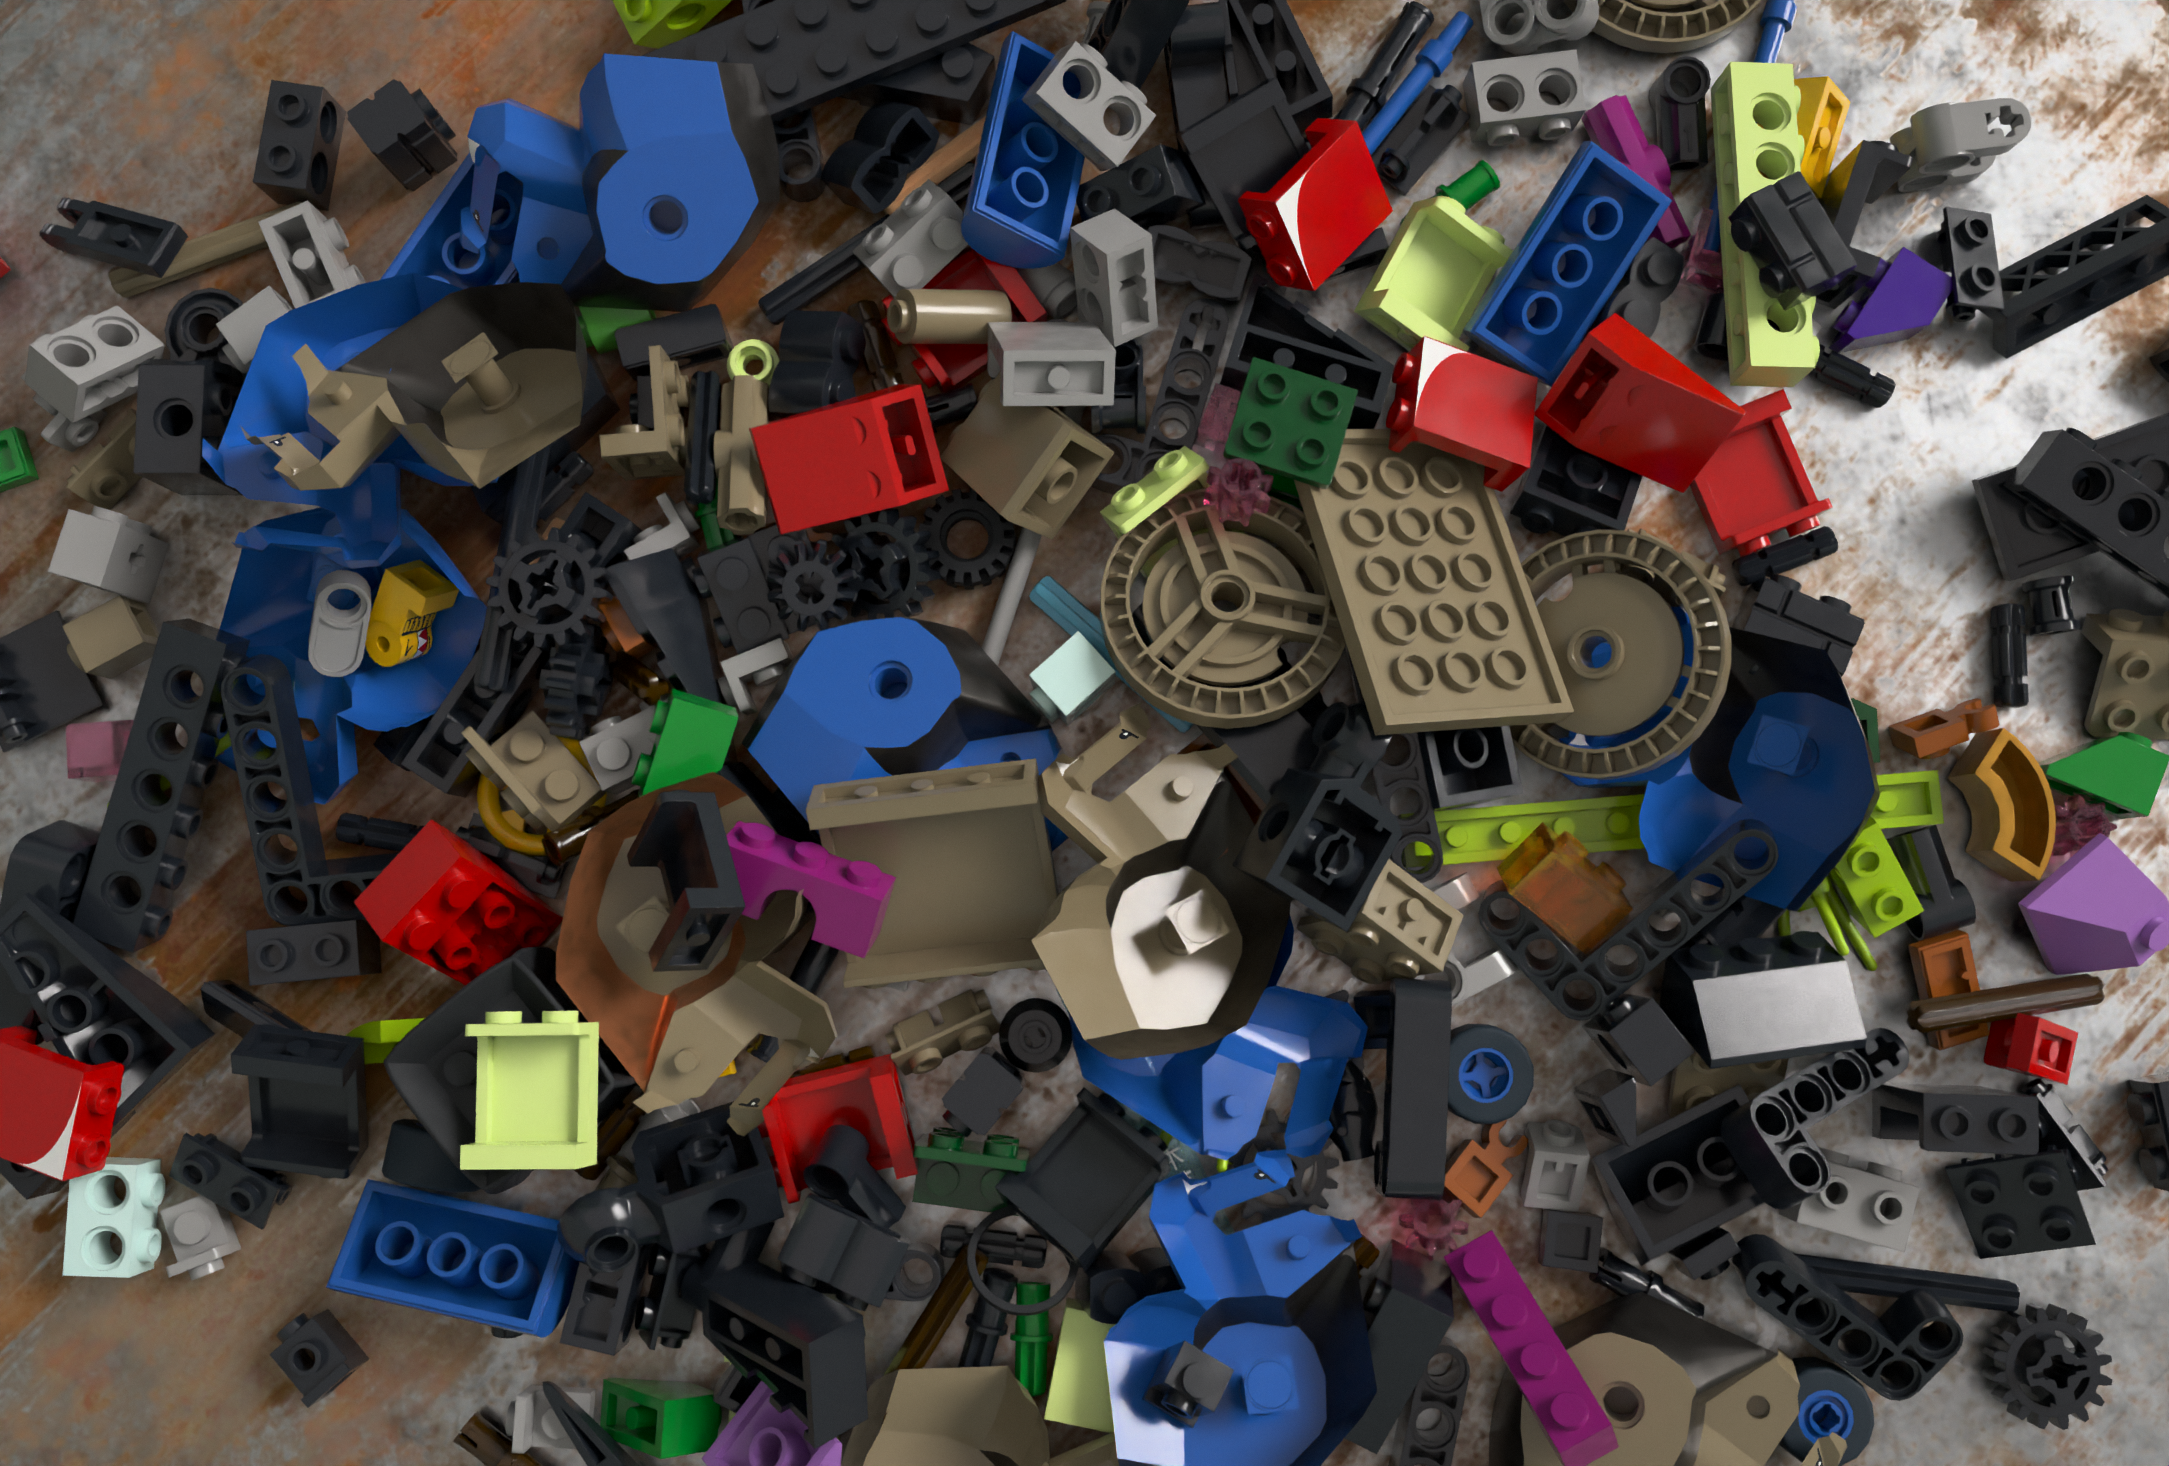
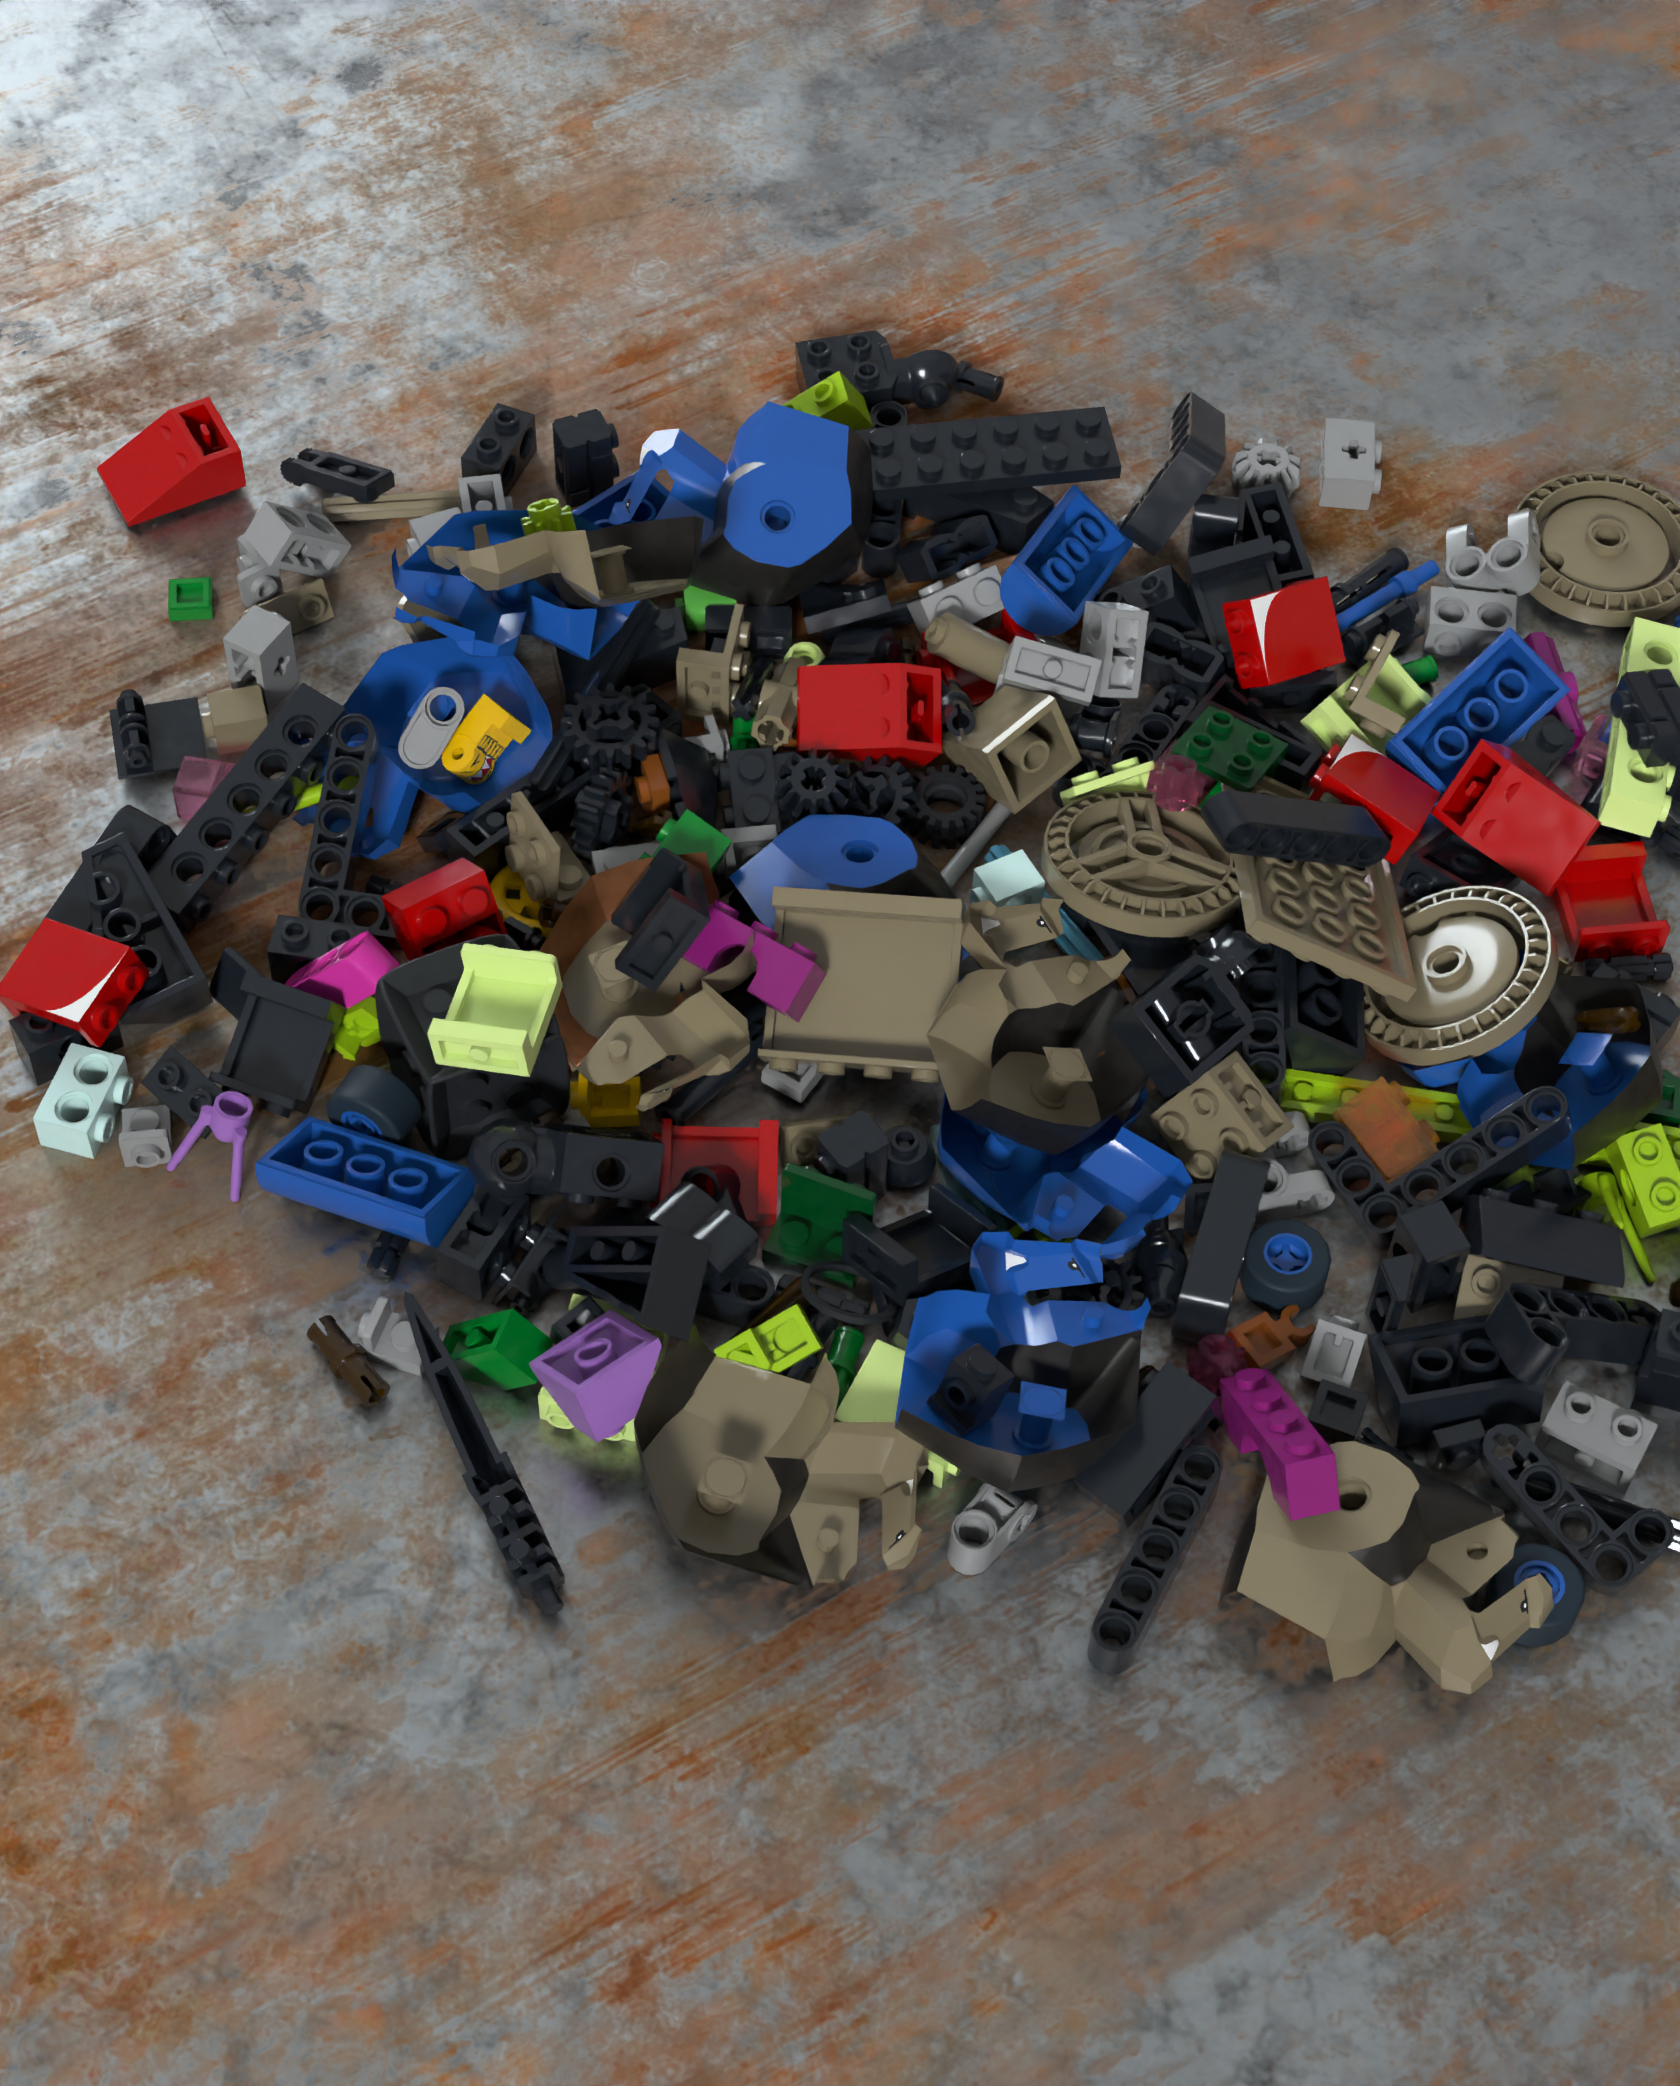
camera: 10 degrees right, 30 degrees down
black brick [134,288,244,496] -> none
black brick [270,1309,370,1408] -> none
light grey brick [1021,41,1157,171] -> none
black piece [1649,56,1711,173] -> none
none -> medium lavender plant [166,1091,253,1202]
none -> dark pink beam [284,931,401,1009]
none -> lime gear [520,498,576,536]
none -> lime slope [714,1304,824,1373]
none -> black plate [799,579,892,634]
none -> black pin [941,679,975,736]
none -> black beam [1201,790,1391,868]
none -> dark tan bracket [1343,629,1406,738]
none -> dark brown axle [1574,1006,1641,1034]

